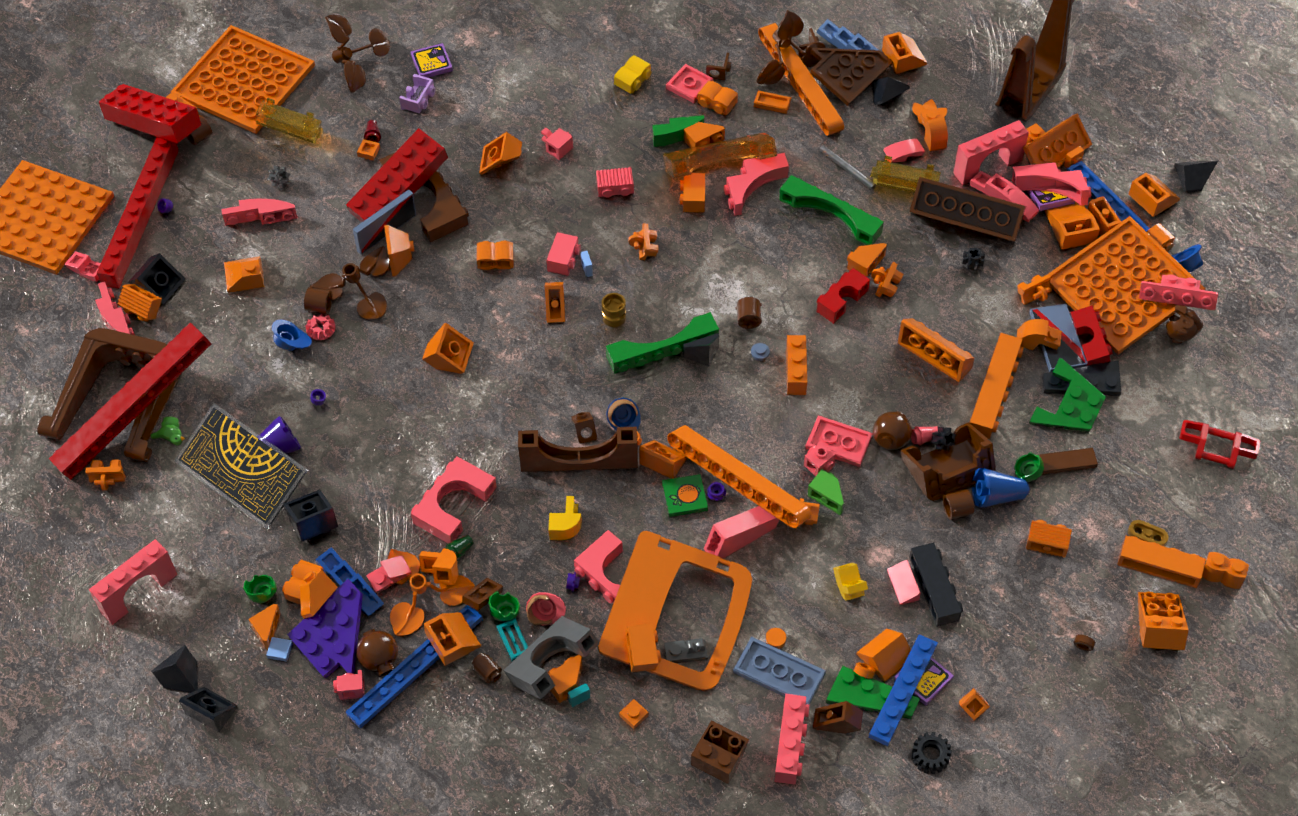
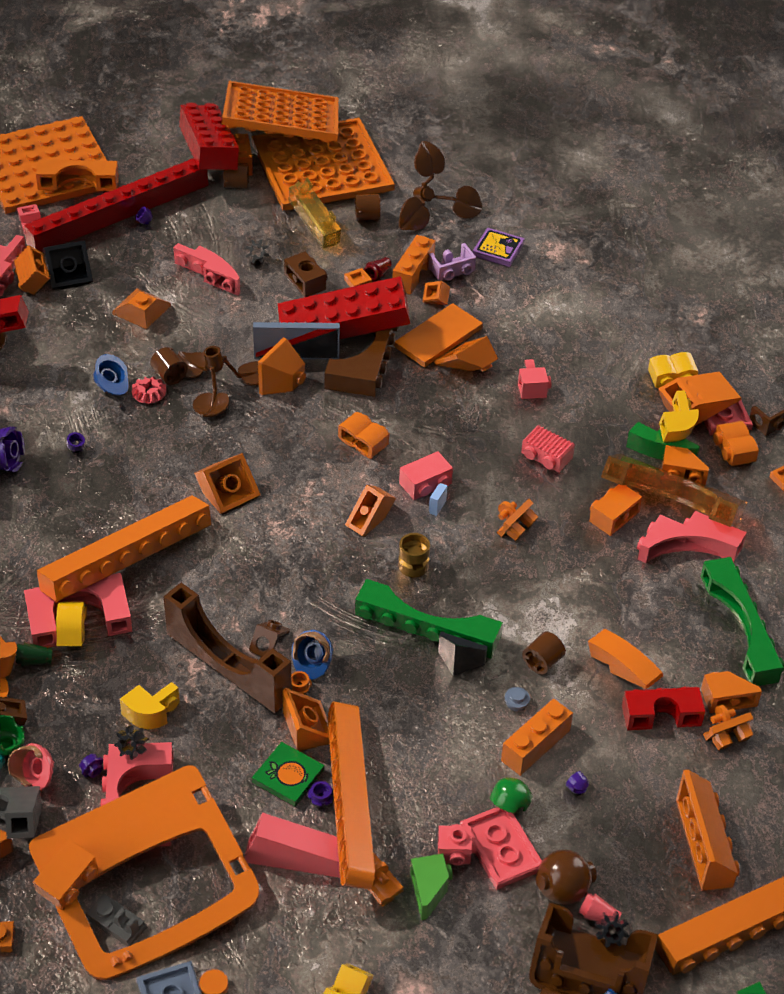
camera: 40 degrees right, 10 degrees down
none -> orange arch [36,160,119,191]
none -> orange brick [36,495,212,602]
none -> yellow brick [56,602,87,646]
none -> black gear [114,725,149,760]
none -> orange plate [221,81,339,143]
none -> reddish brown brick [284,251,328,297]
none -> reddish brown piece [355,194,381,221]
none -> orange arch [393,235,436,295]
none -> orange tile [394,303,483,368]
none -> orange slope [422,281,450,305]
none -> green hair [490,777,533,813]
none -> dark purple hinge [566,771,589,794]
none -> orange slope [588,629,663,689]
none -> orange slope [659,371,742,426]
none -> yellow brick [659,390,699,442]

